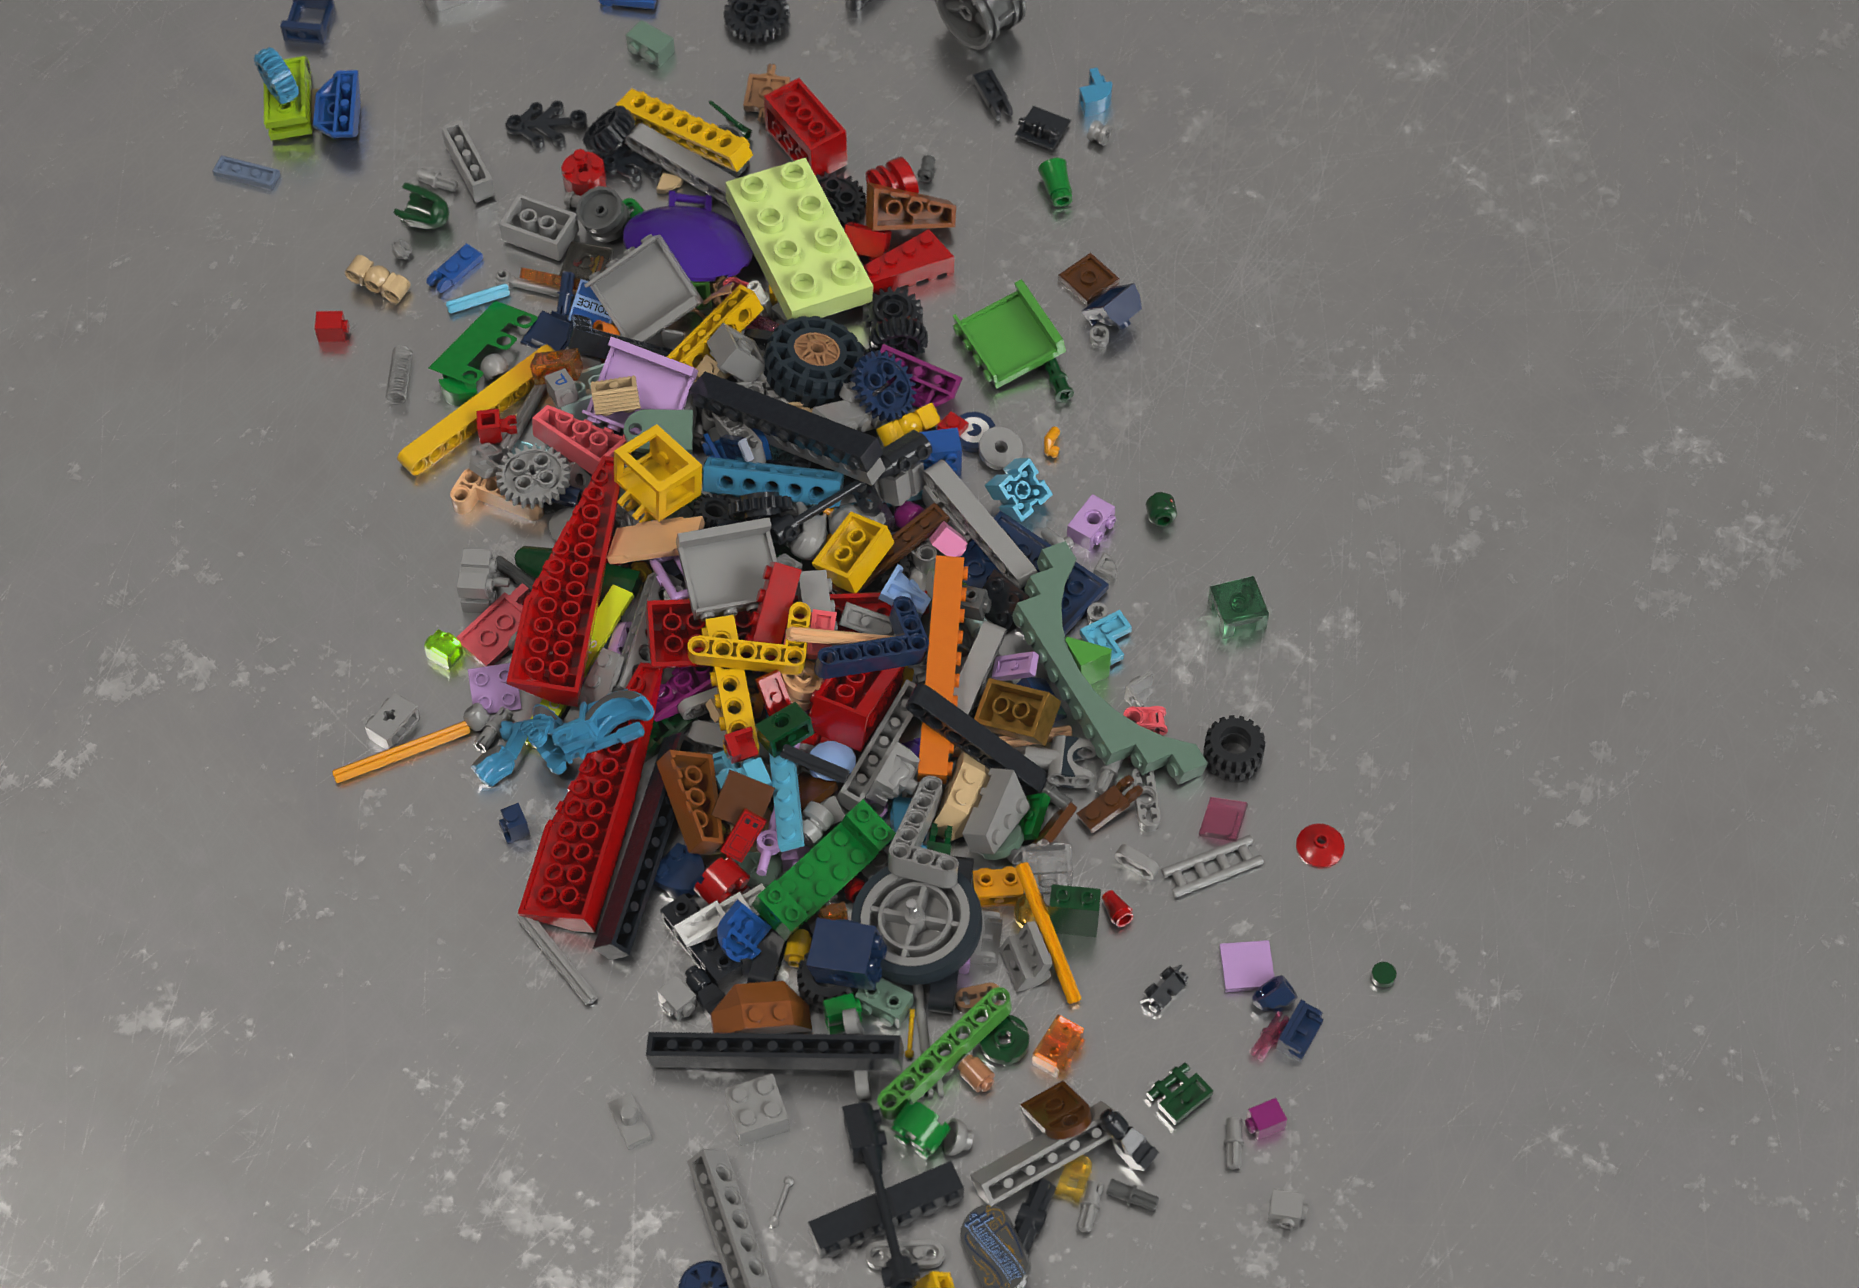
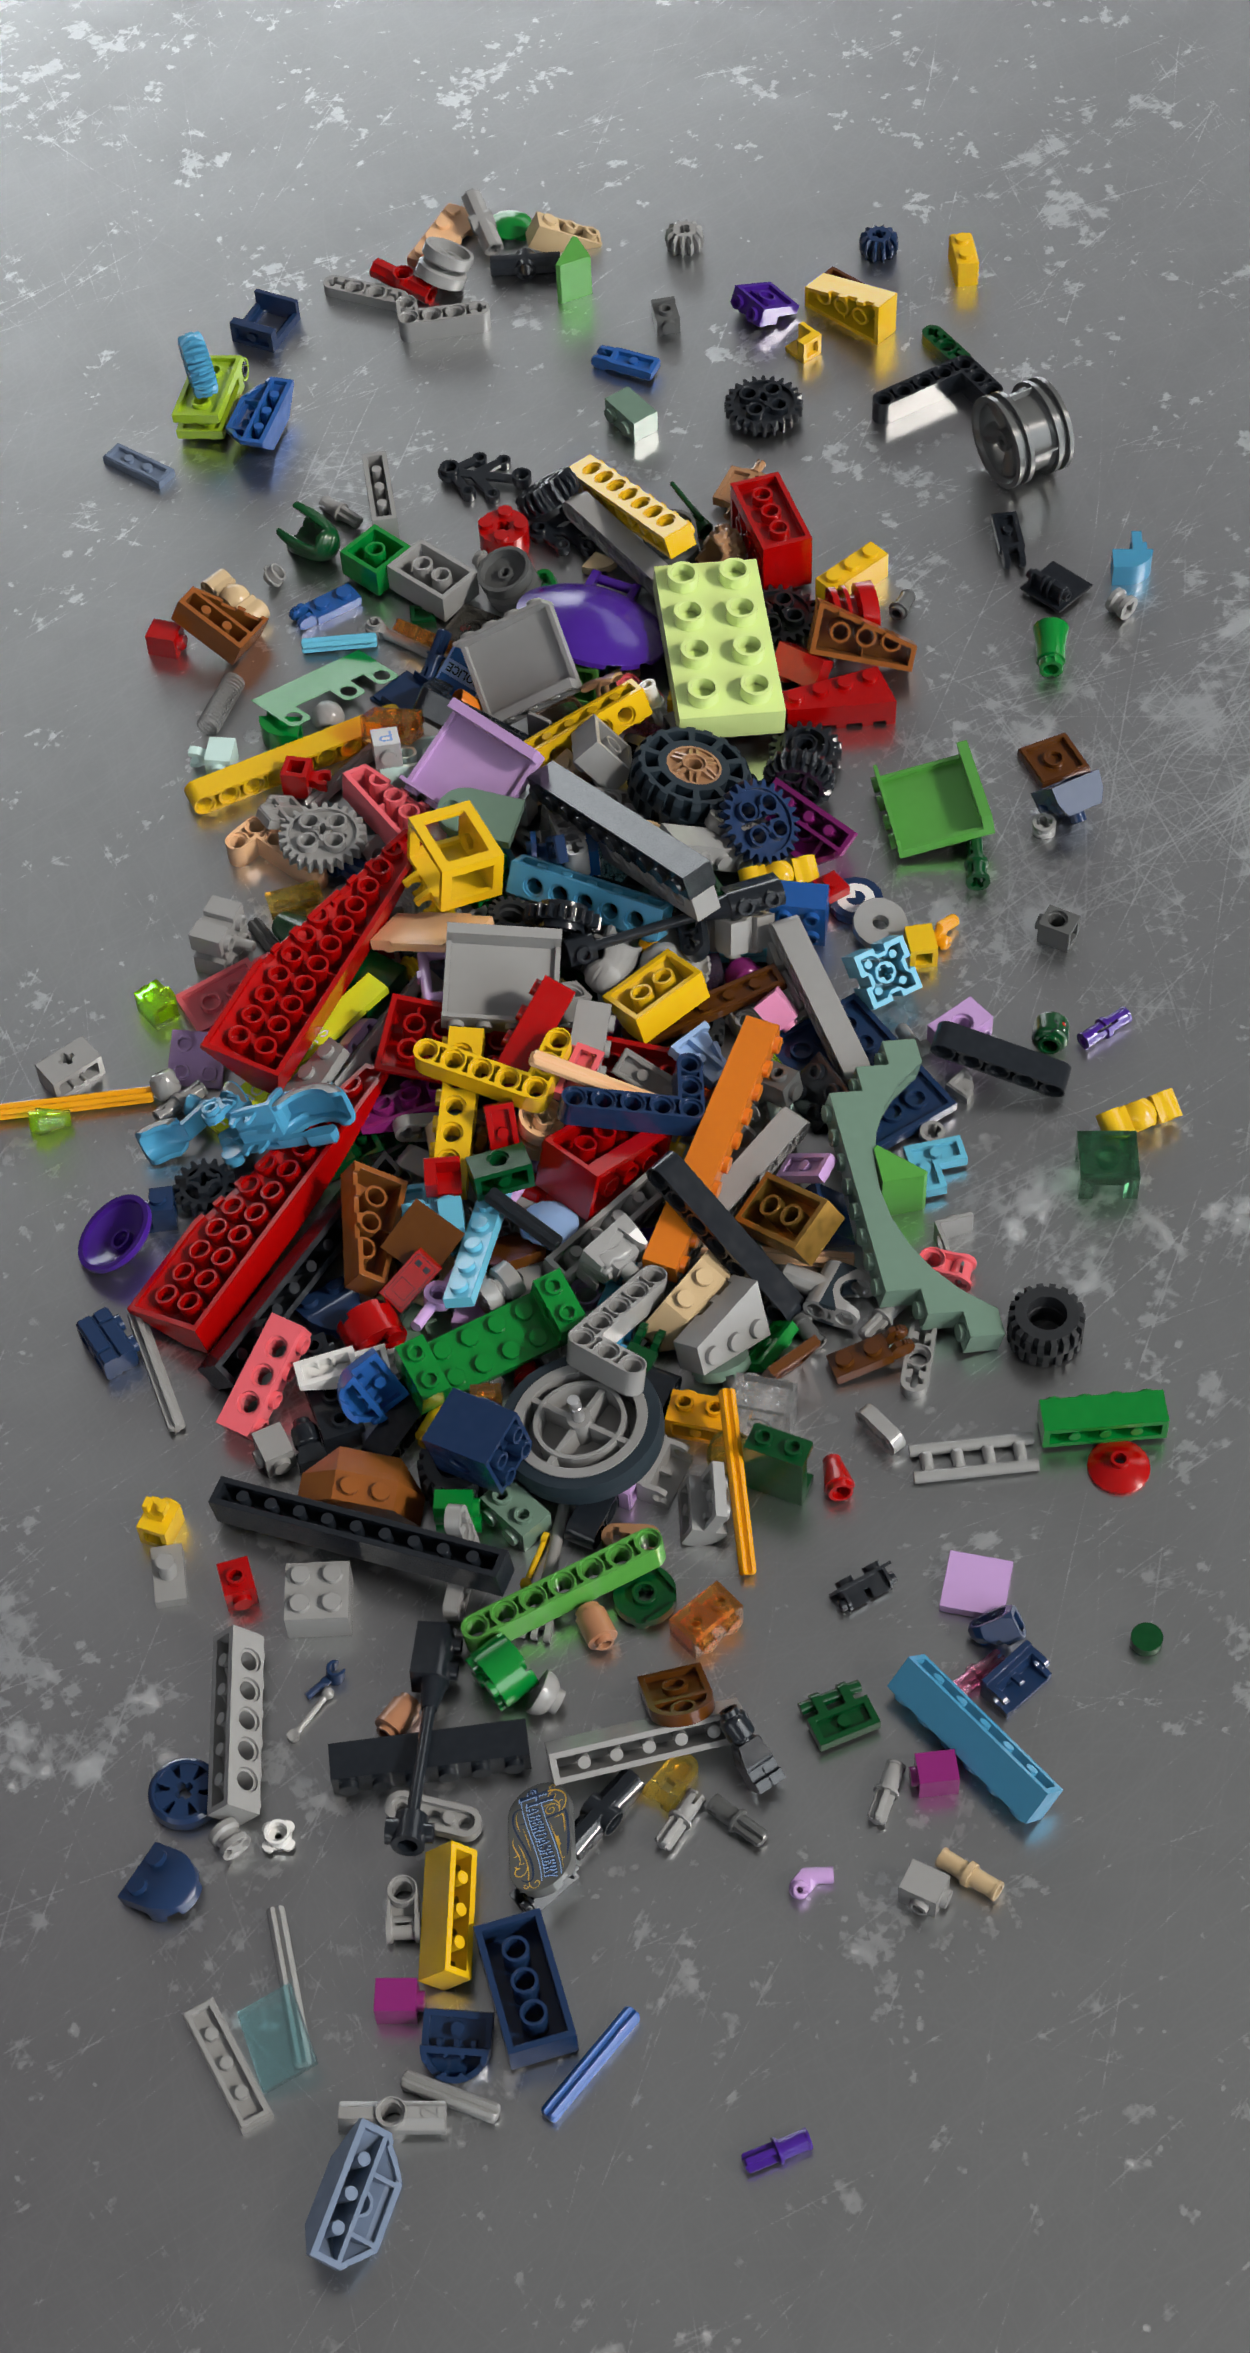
camera: 20 degrees right, 5 degrees down
tan brick [591,375,641,416] -> none
clear pink piece [1199,797,1248,842] -> none
none -> clear neon green cone [28,1108,71,1136]
none -> dark blue brick [76,1307,140,1380]
none -> dark purple dish [78,1194,152,1274]
none -> yellow brick [136,1496,185,1547]
none -> dark orange wedge [171,586,269,666]
none -> black gear [172,1158,236,1217]
none -> light aqua brick [188,737,239,774]
none -> coral brick [216,1312,312,1442]
none -> red brick [216,1556,260,1611]
none -> clear yellow wing [264,880,324,920]
none -> dark blue hand [304,1660,345,1700]
none -> green brick [339,524,411,596]
none -> nougat brick [375,1692,421,1737]
none -> dark green tile [409,605,437,630]
none -> medium nougat piece [695,523,747,563]
none -> lavender arm [789,1866,834,1900]
none -> yellow brick [815,541,889,601]
none -> dark azure brick [887,1654,1063,1824]
none -> yellow brick [904,923,938,969]
none -> black beam [930,1021,1072,1097]
none -> tan pin [935,1847,1004,1902]
none -> dark grey brick [1035,905,1081,953]
none -> green brick [1037,1389,1170,1448]
none -> dark purple pin [1077,1006,1132,1049]
none -> yellow piece [1095,1088,1183,1143]

